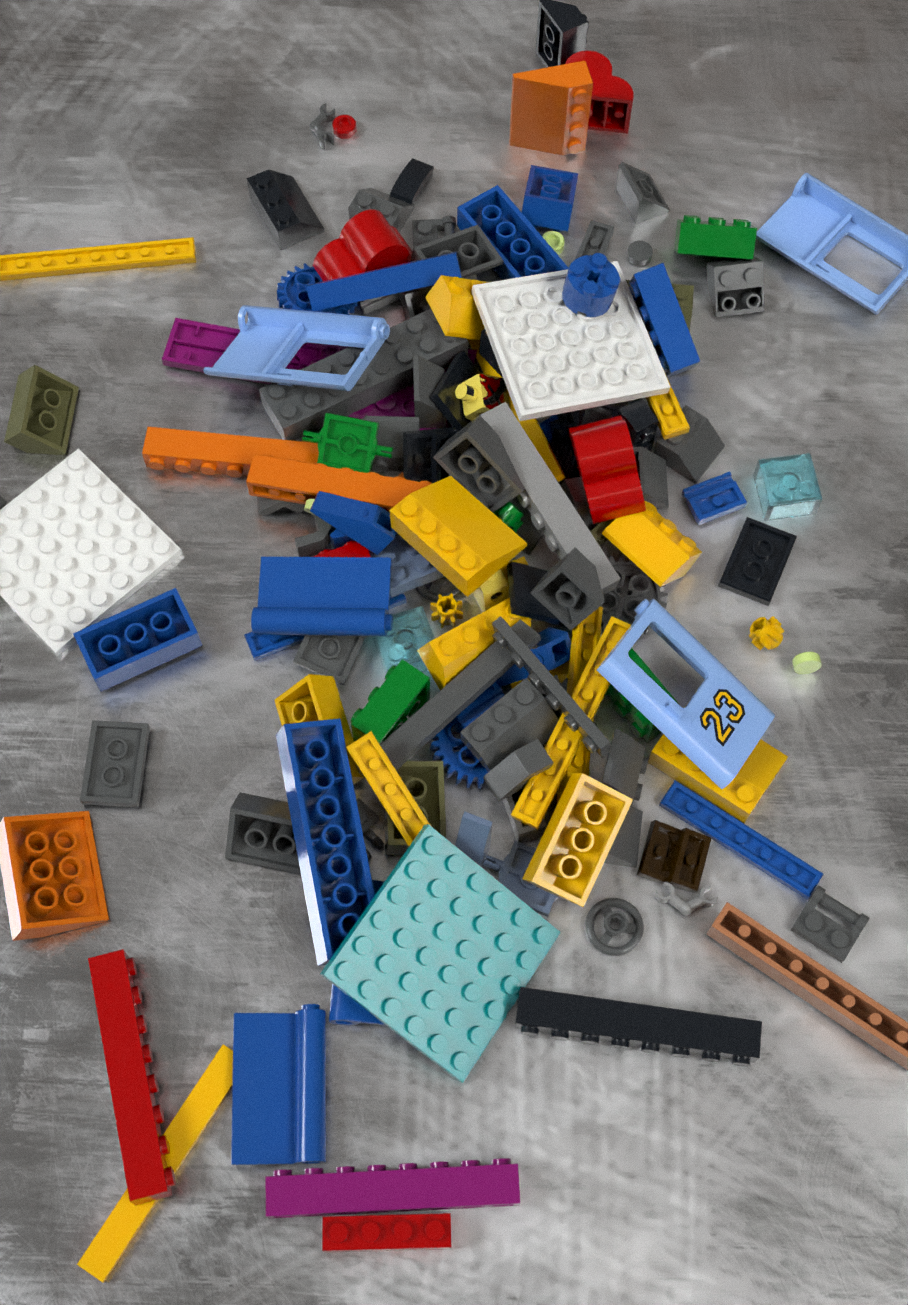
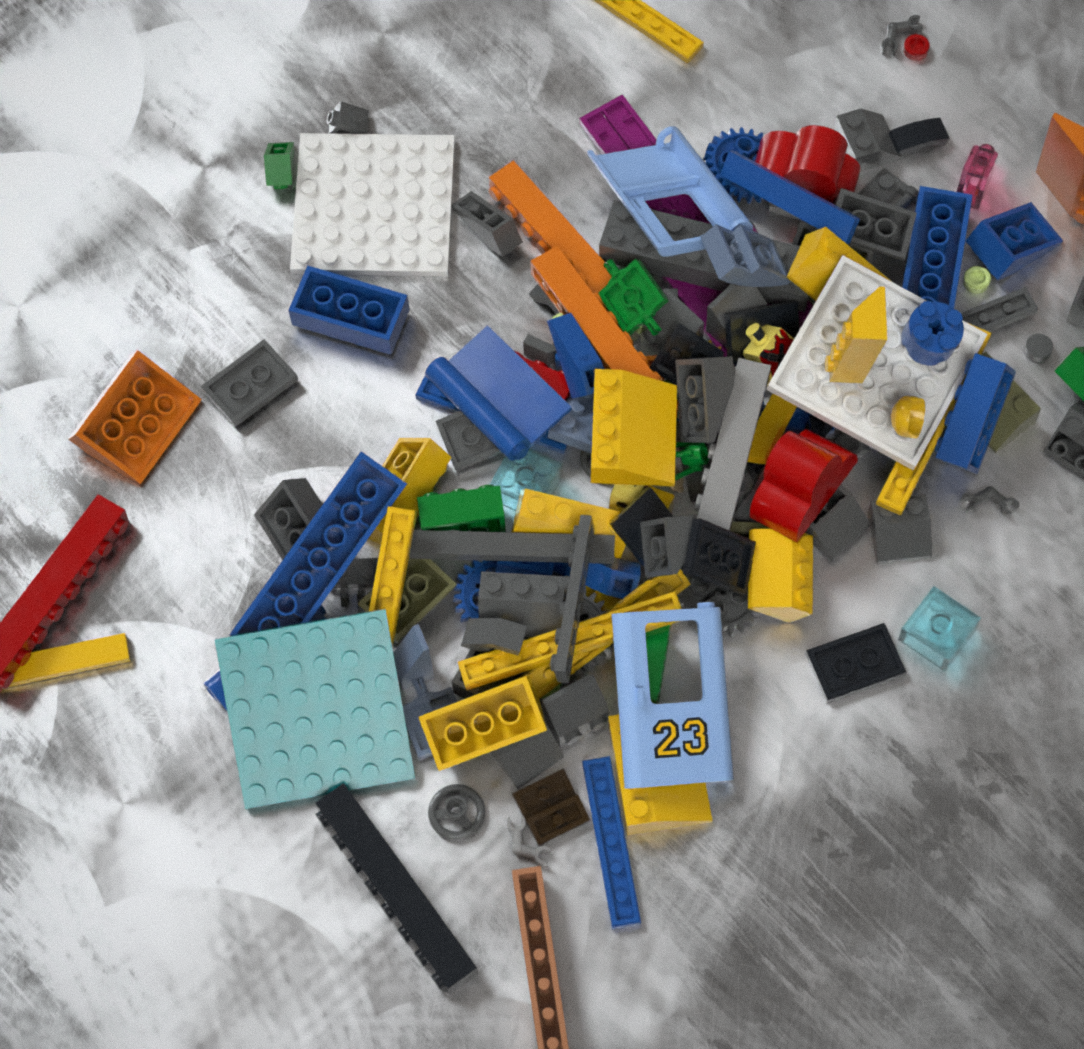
camera: 50 degrees right, 0 degrees up
olive slope [4,365,79,455] -> none
blue door [231,1004,326,1165] -> none
black slope [246,169,325,250] -> none
magenta brick [265,1158,520,1219] -> none
red brick [322,1213,451,1253] -> none
yellow gear [430,593,463,629] -> none
black brick [618,398,659,451] -> none
blue plate [681,472,747,526] -> none
yellow gear [749,616,784,650] -> none
dark grey plate [791,885,870,963] -> none
yellowish green tile [792,652,822,674] -> none
none -> dark grey slope [451,191,523,257]
none -> black tile [683,518,756,596]
none -> sand blue slope [701,224,791,287]
none -> yellow slope [825,286,887,383]
none -> yellow hair [890,395,925,439]
none -> clear pink torso [956,144,998,210]
none -> dark grey arm [959,486,1020,518]

